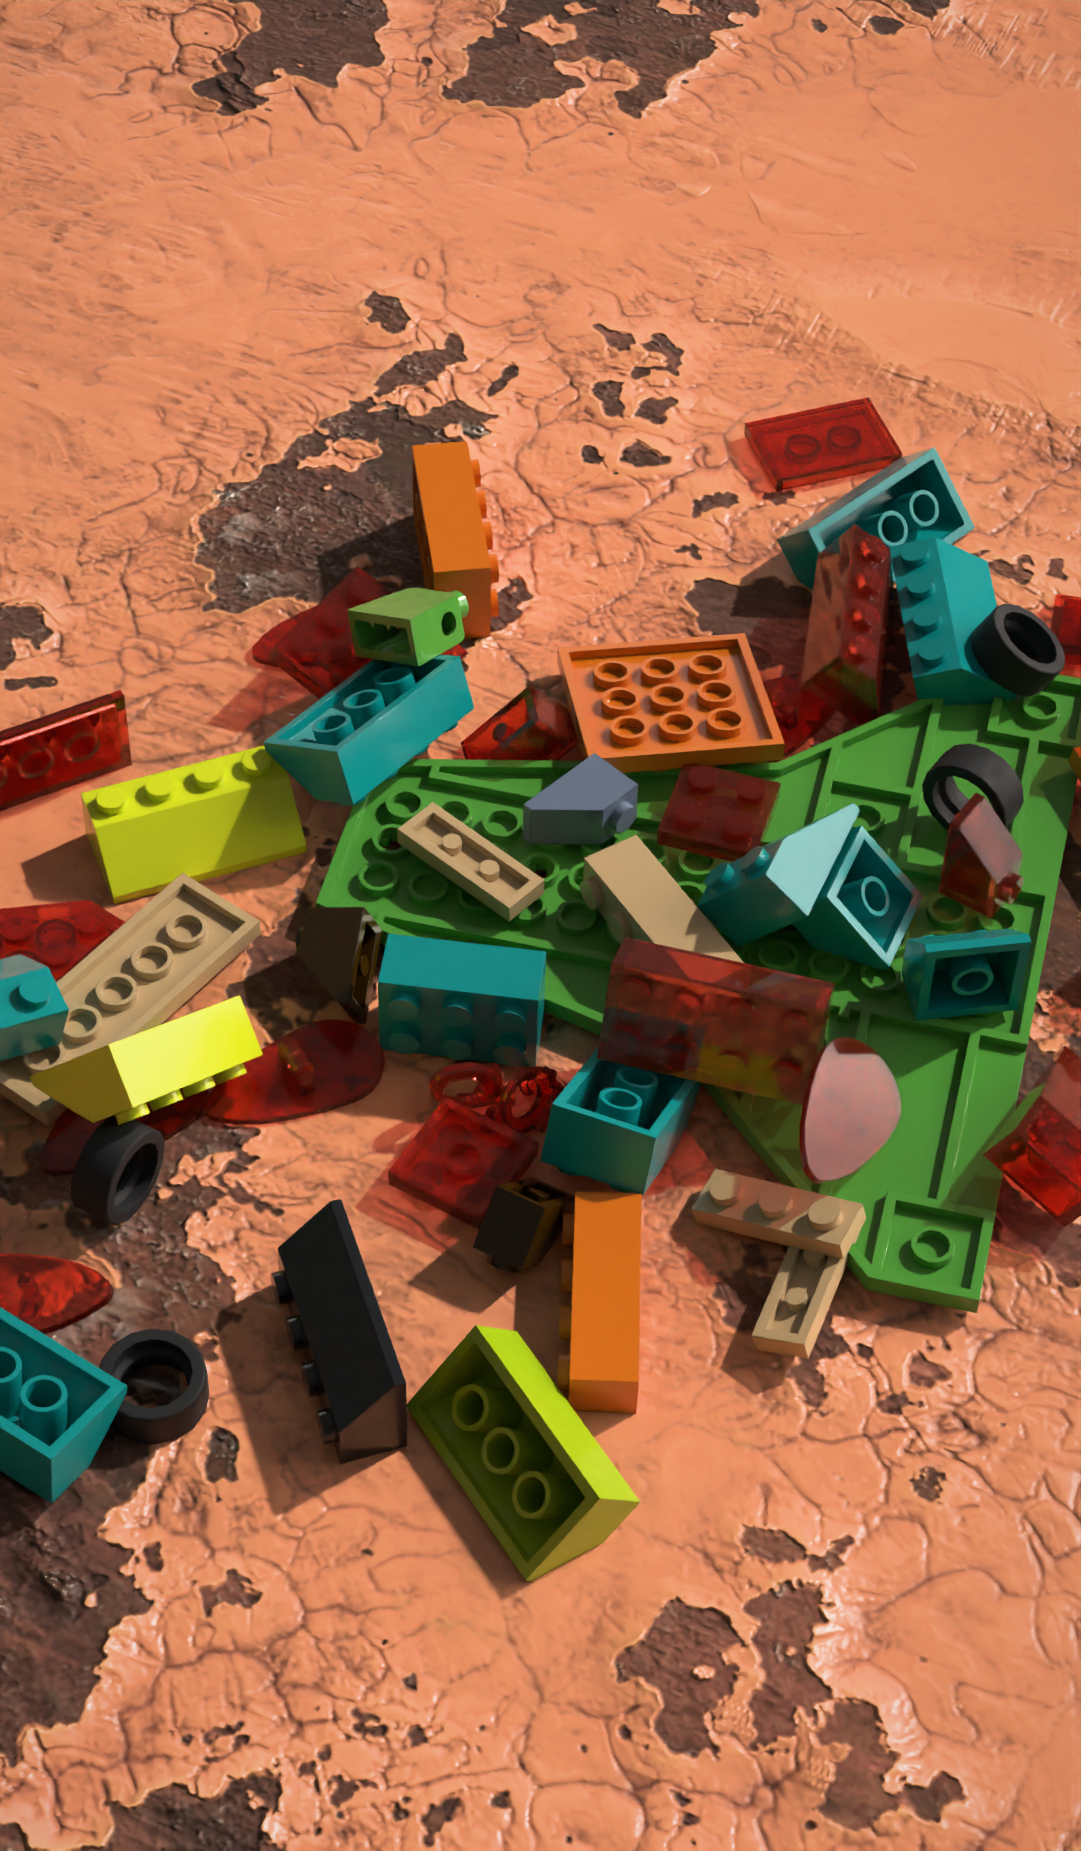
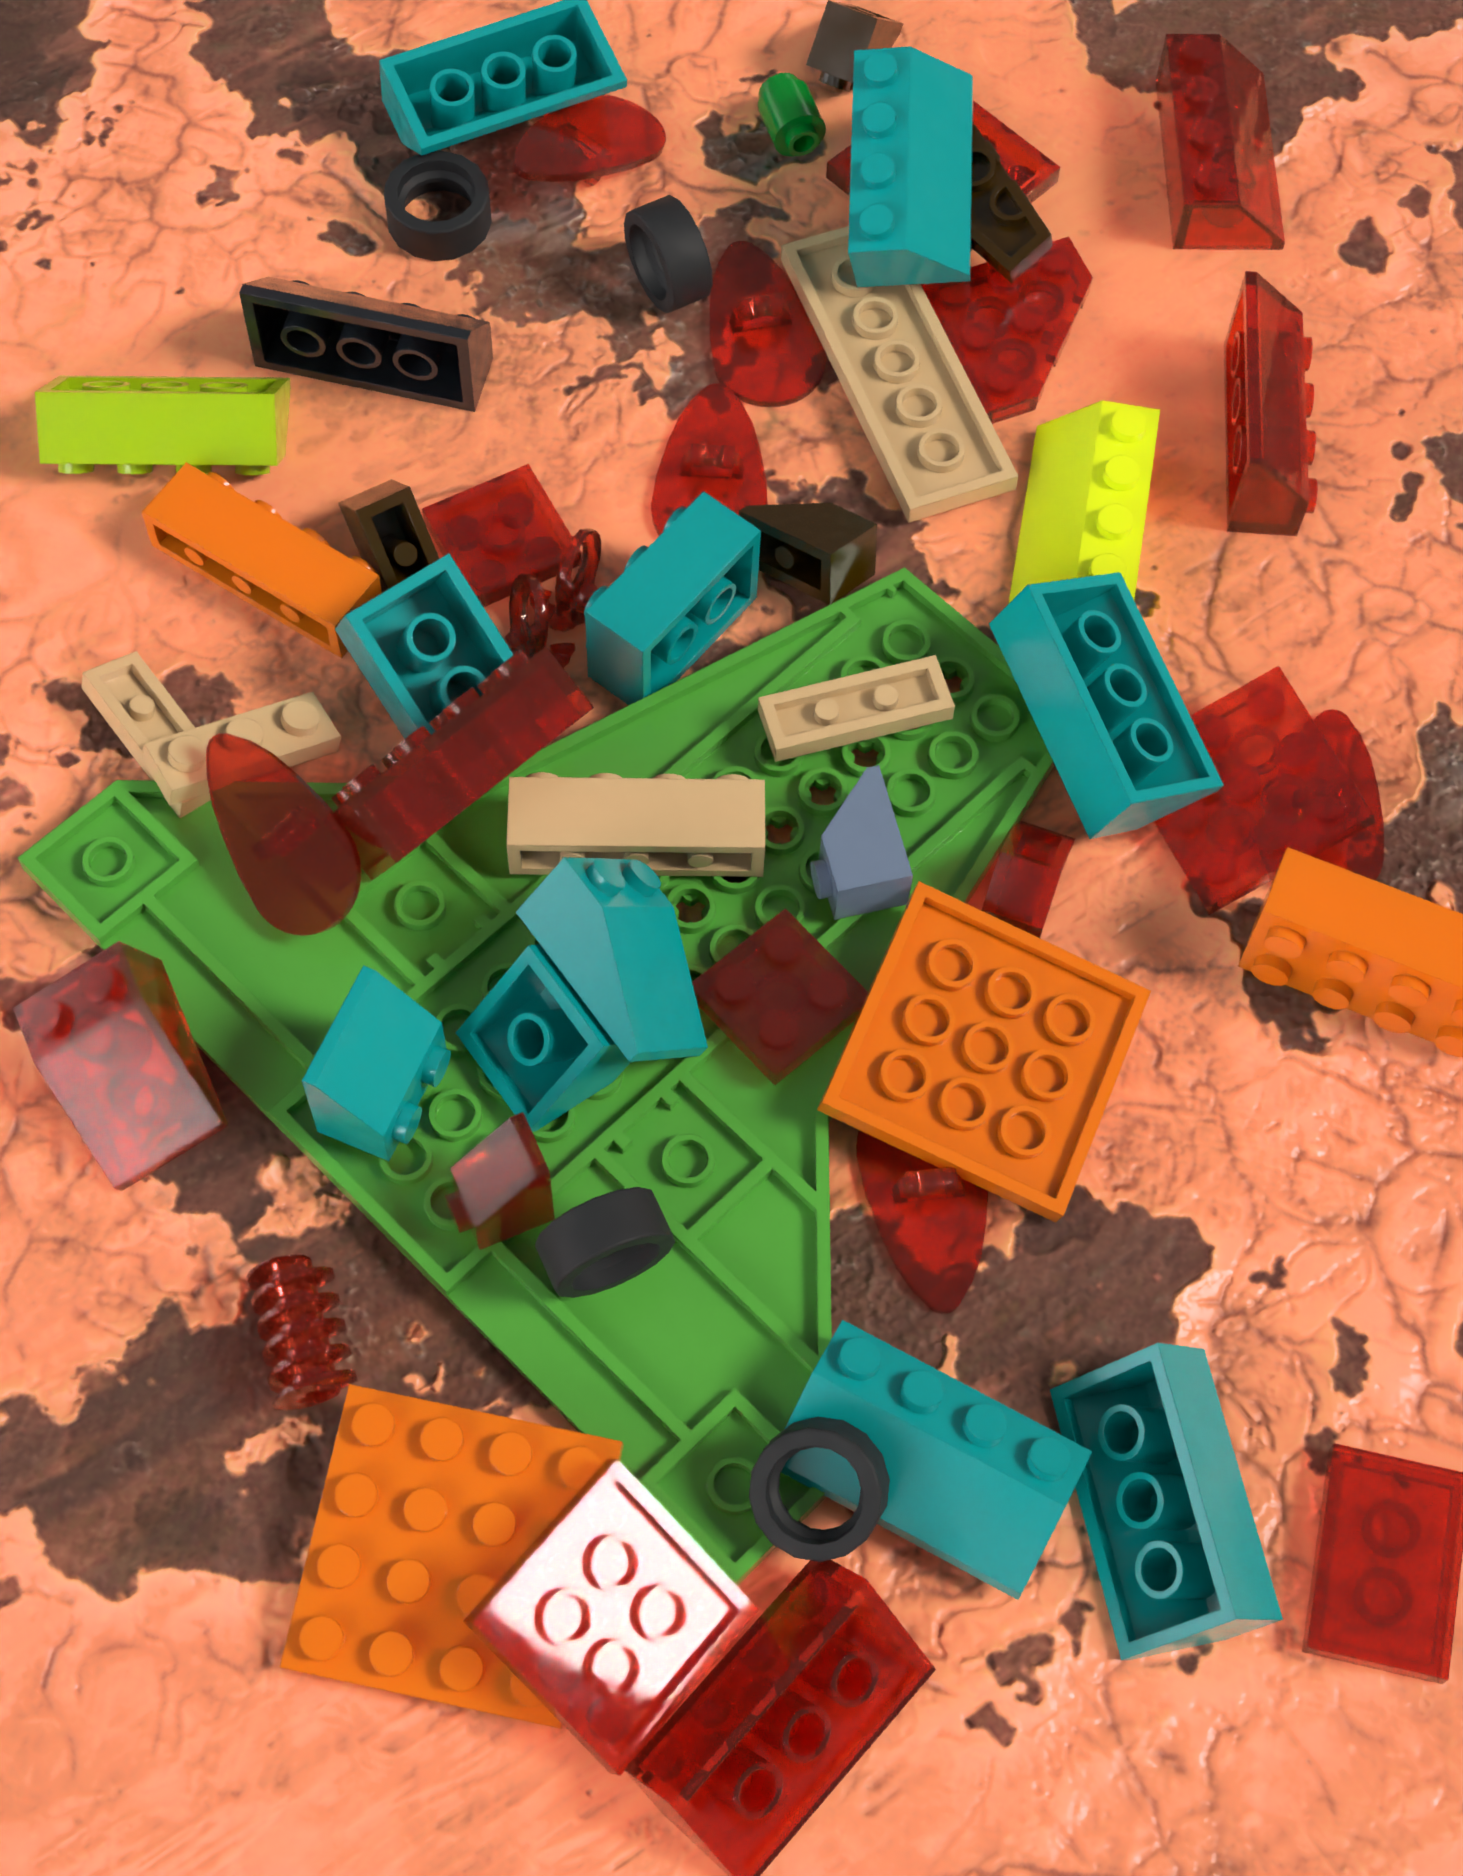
camera: 120 degrees right, 15 degrees up
neon yellow slope [30,995,263,1125] -> none
bright green torso [347,587,469,666] -> none
clear red slope [800,524,895,726] -> none

